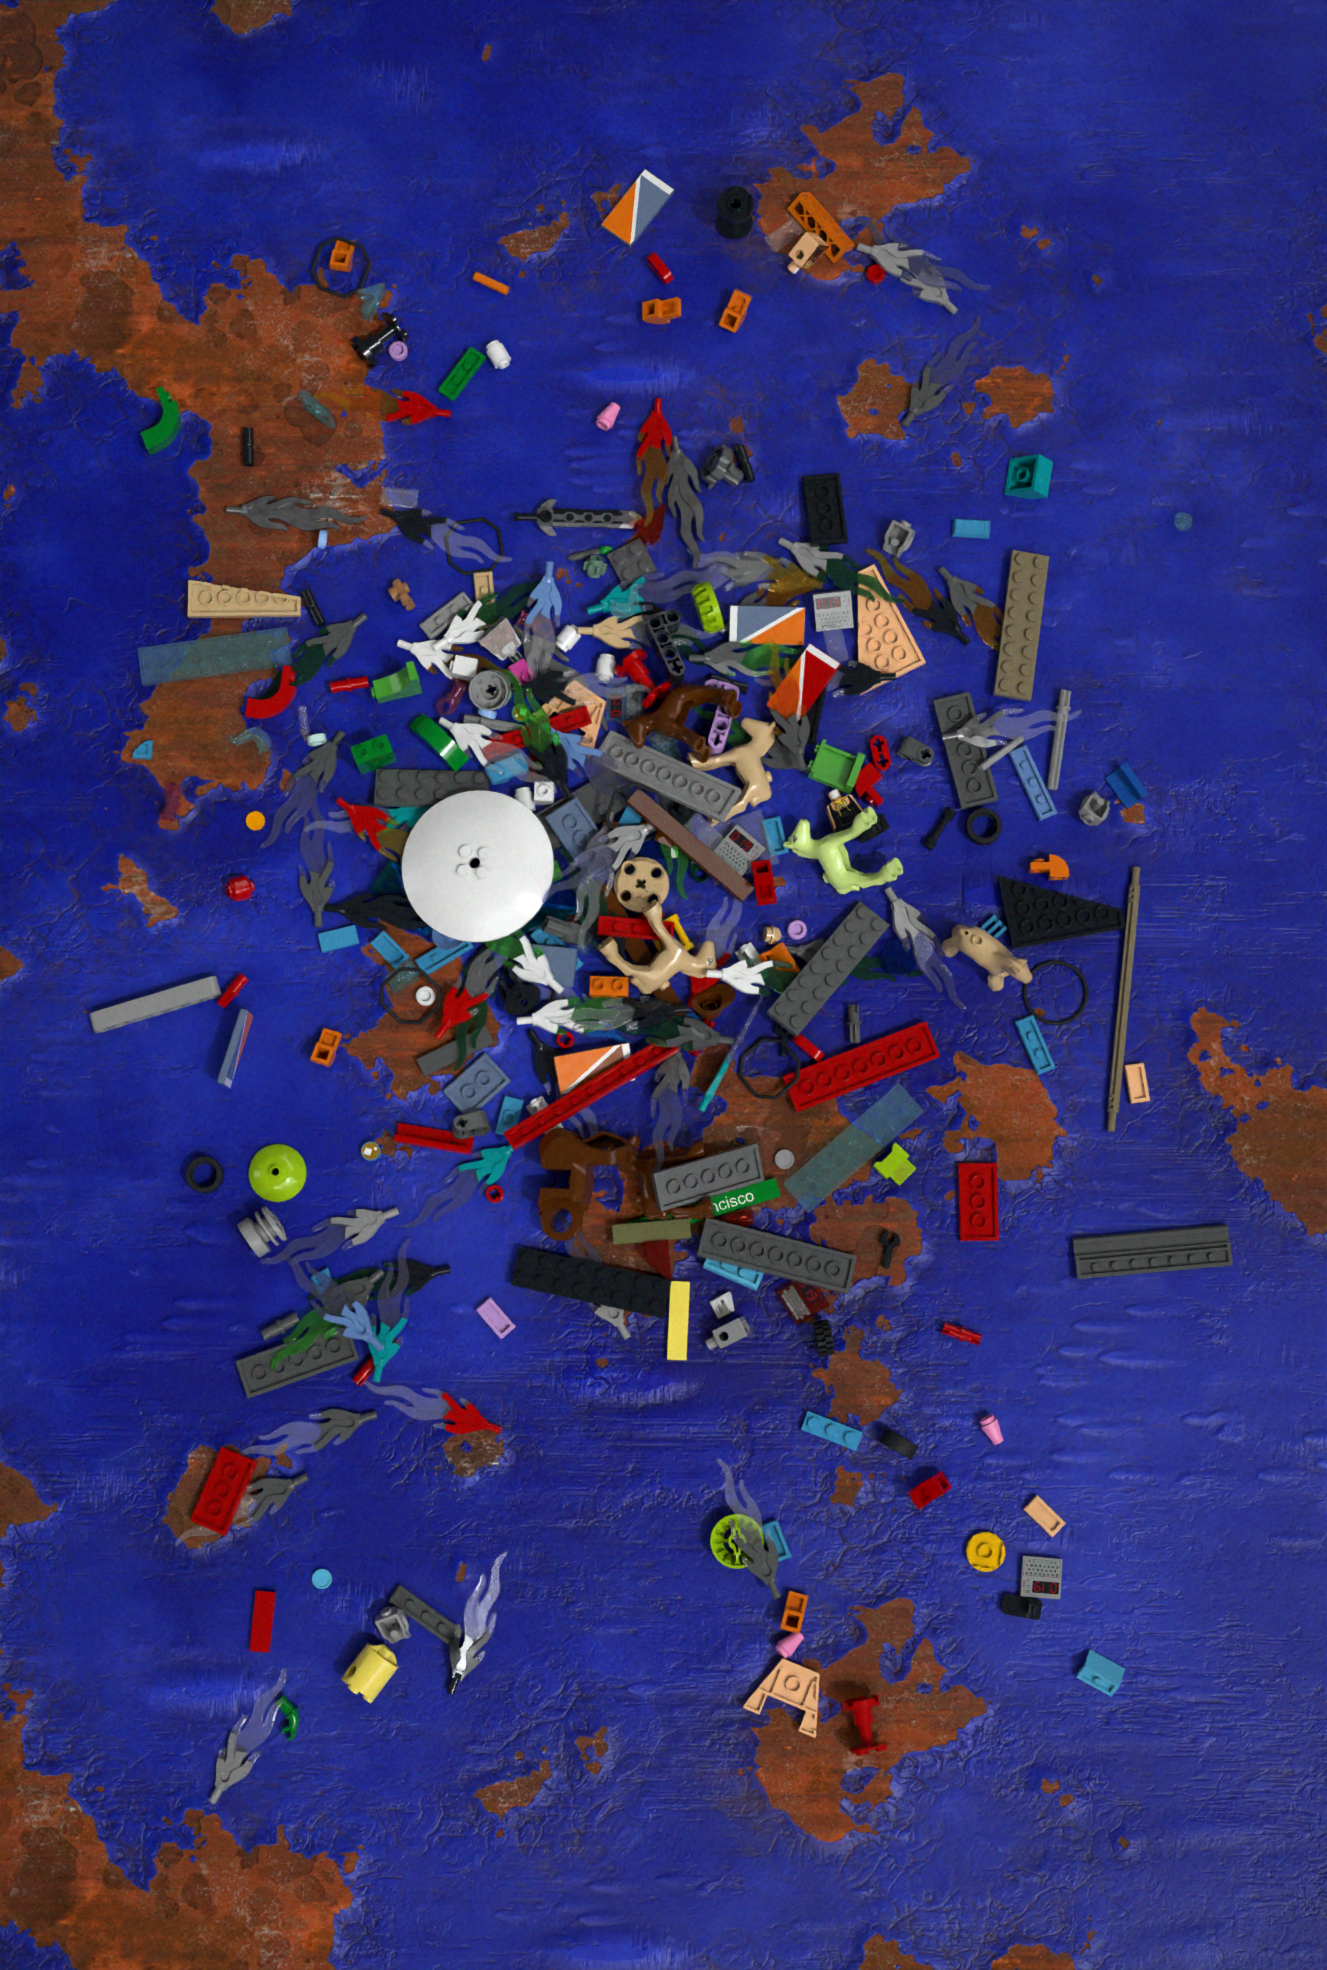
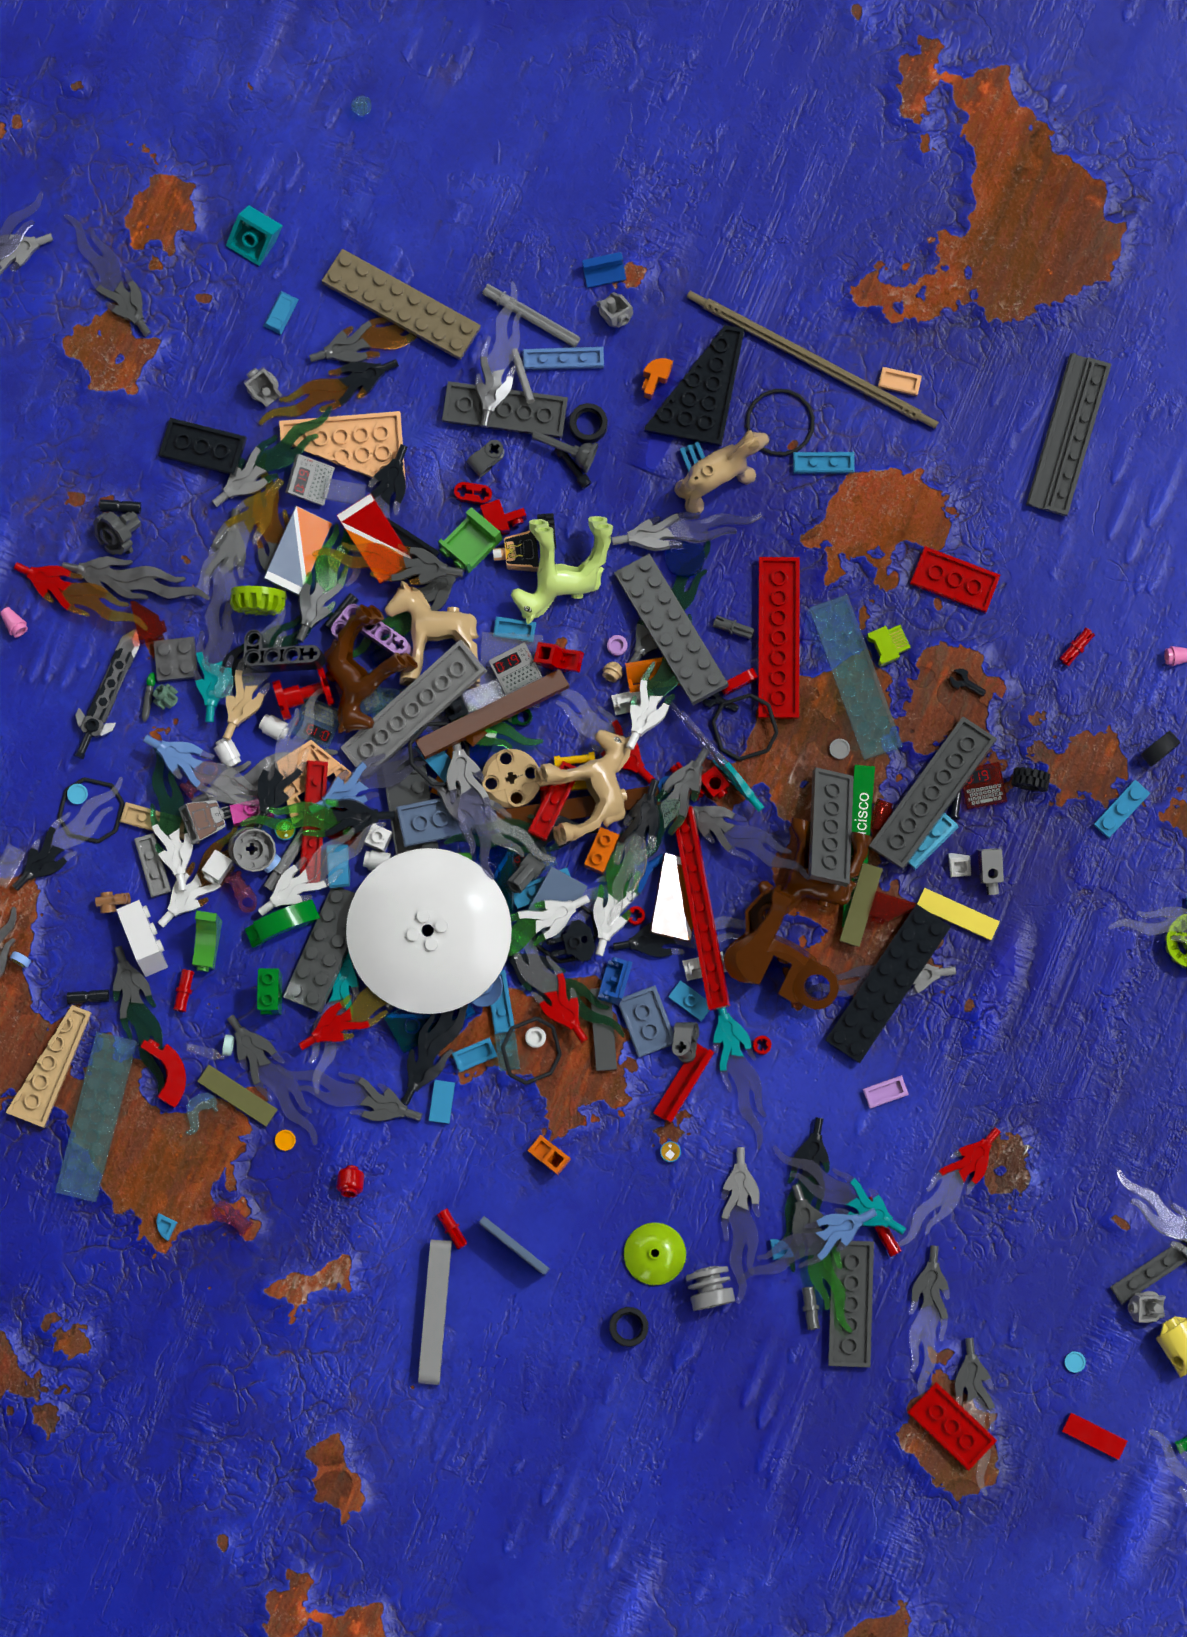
camera: 70 degrees left, 0 degrees up
reddish brown piece [692,984,735,1019] -> none
none -> medium azure piece [67,784,88,804]
none -> white wedge [116,900,168,977]
none -> olive tile [197,1065,278,1127]
none -> dark grey piece [532,431,599,473]
none -> blue hinge [597,957,633,1006]
none -> red brick [701,766,730,800]
none -> black piece [949,791,961,820]

